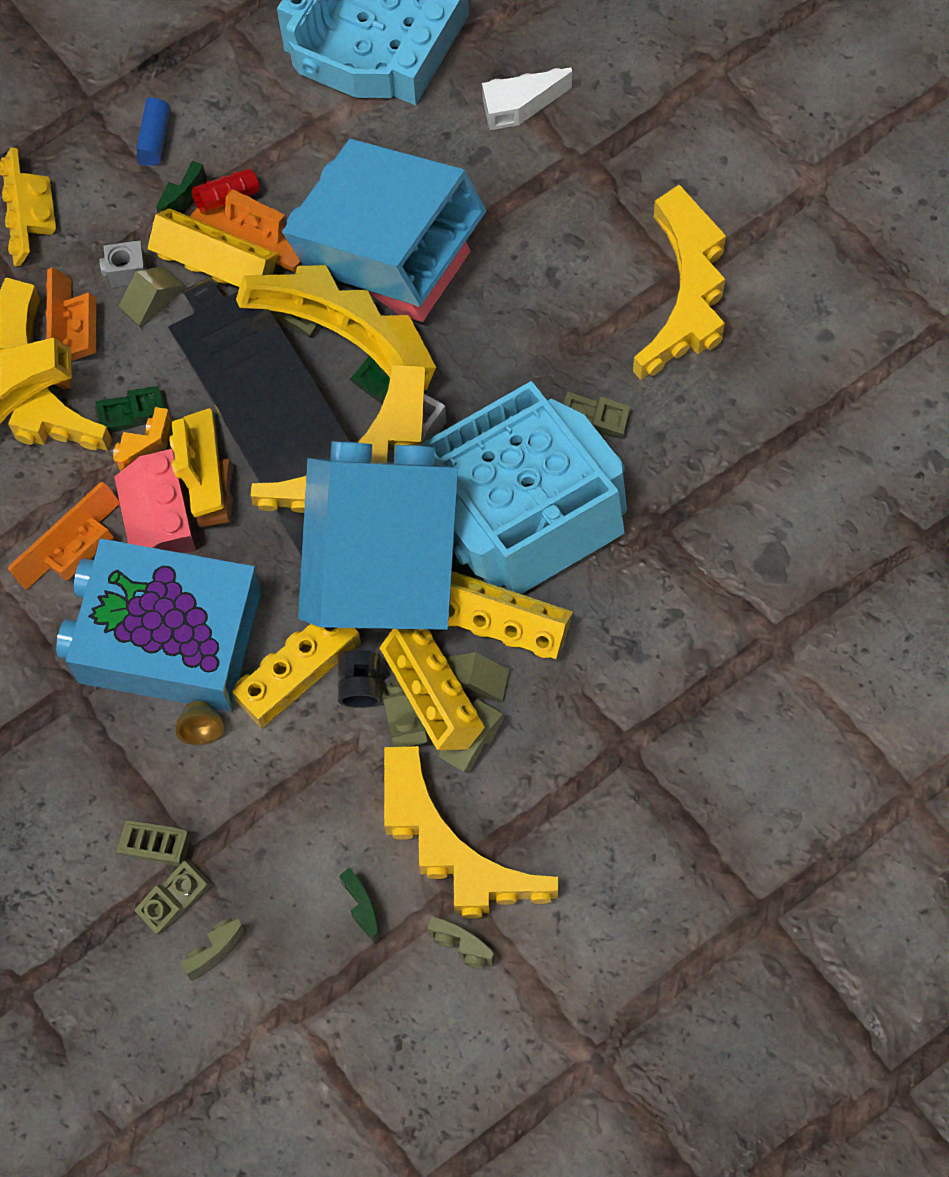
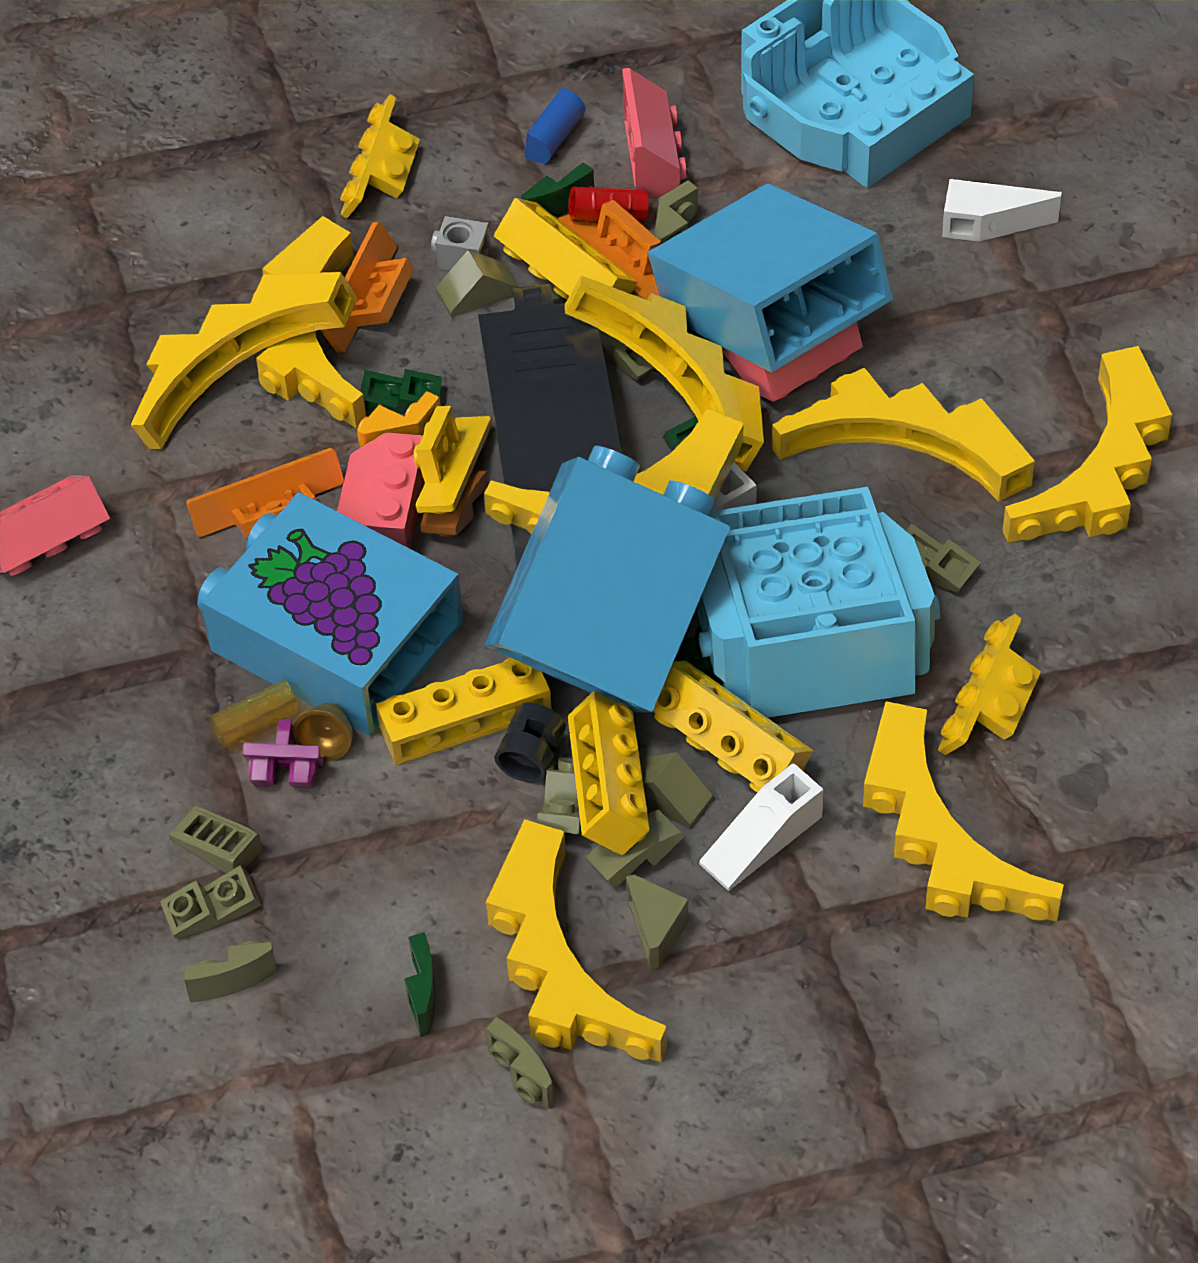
camera: 20 degrees right, 15 degrees down
none -> clear yellow axle [209,680,300,749]
none -> magenta hips [243,719,325,788]
none -> coral slope [622,68,687,198]
none -> olive slope [626,875,689,971]
none -> olive slope [654,180,698,244]
none -> white slope [699,763,823,891]
none -> yellow arch [772,368,1035,502]
none -> yellow arch [863,701,1064,922]
none -> yellow bracket [938,614,1041,755]

